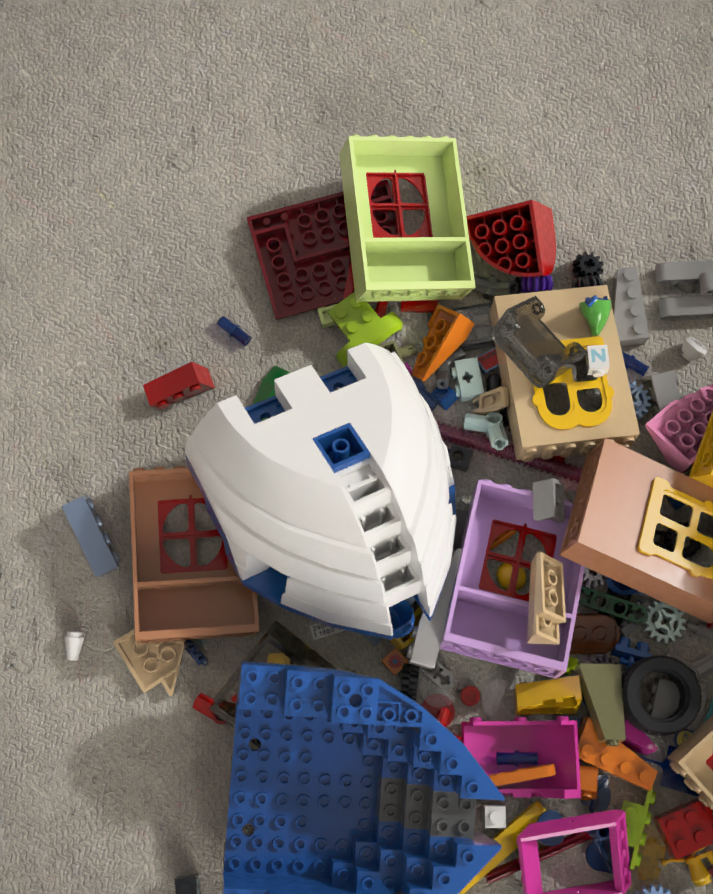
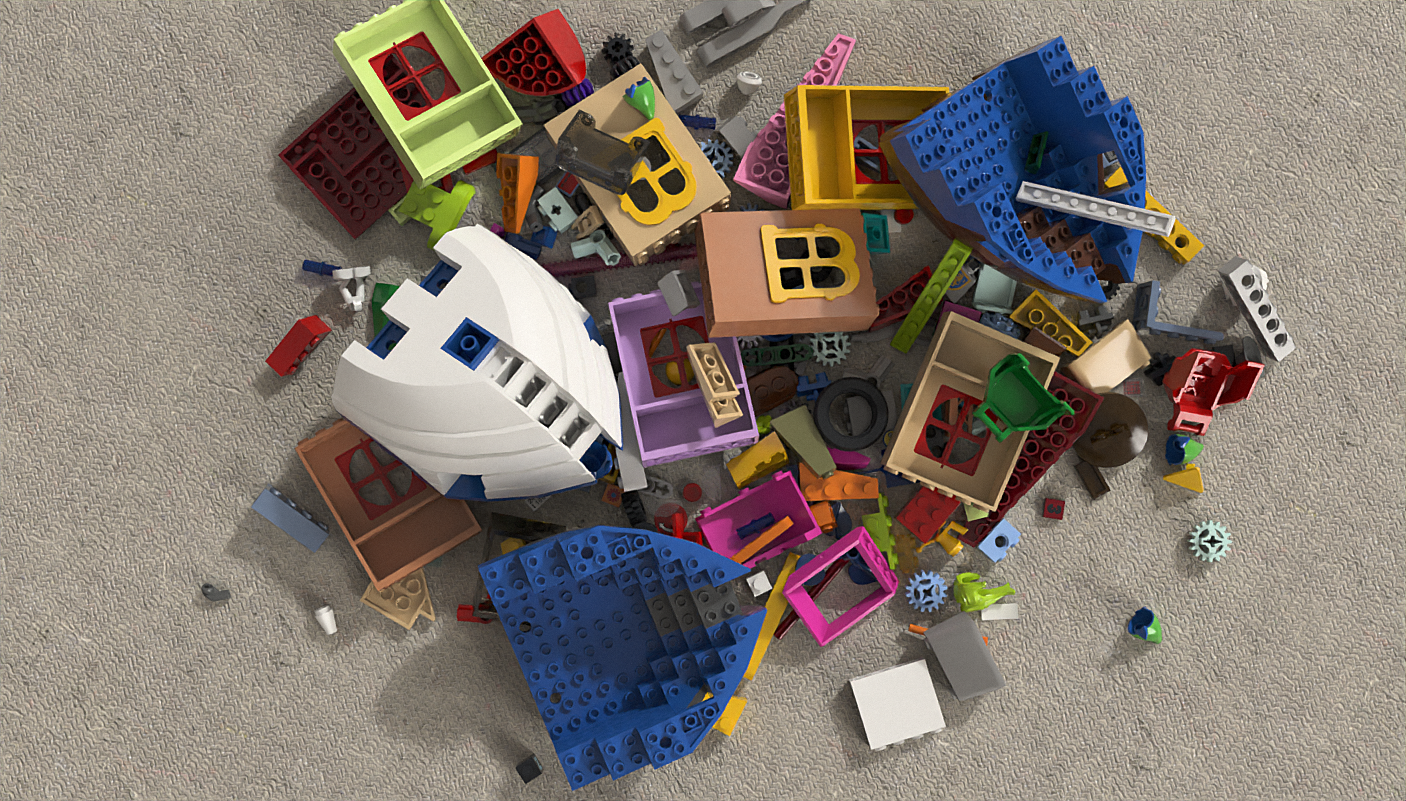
camera: 25 degrees left, 10 degrees up
dark blue gear [184,639,208,667] -> none
olive bracket [377,340,417,364] -> none
white brick [585,345,610,377] -> none
none -> white piece [332,266,371,312]

